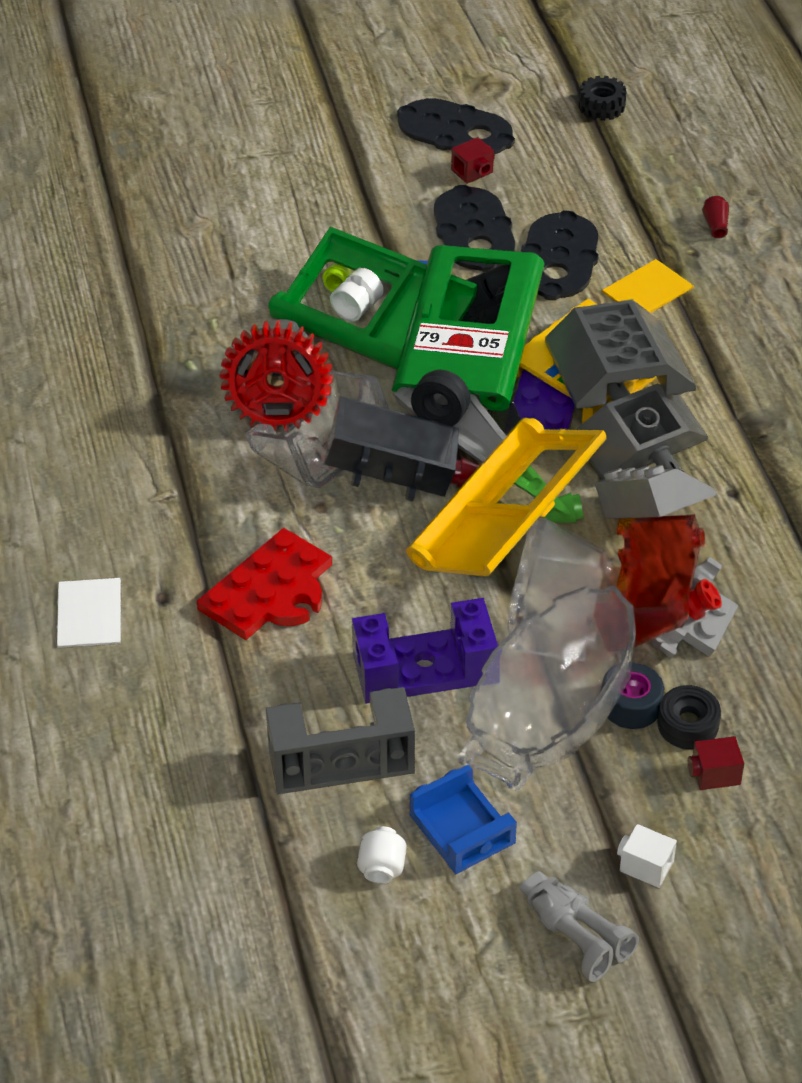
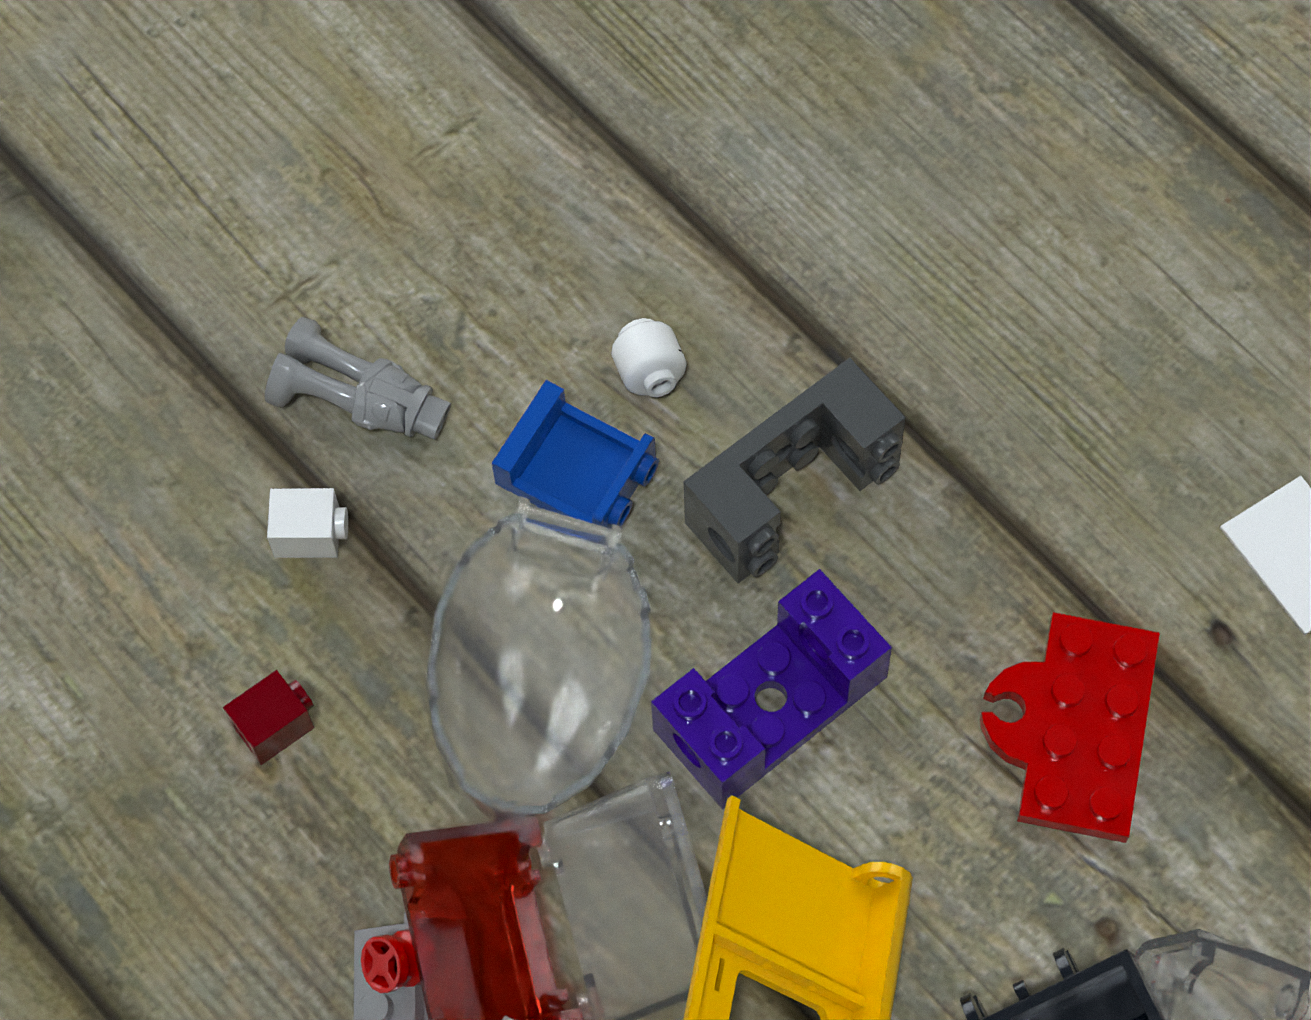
camera: 155 degrees right, 20 degrees up
black wheel [601,663,665,729] -> none
black tyre [657,685,721,749] -> none

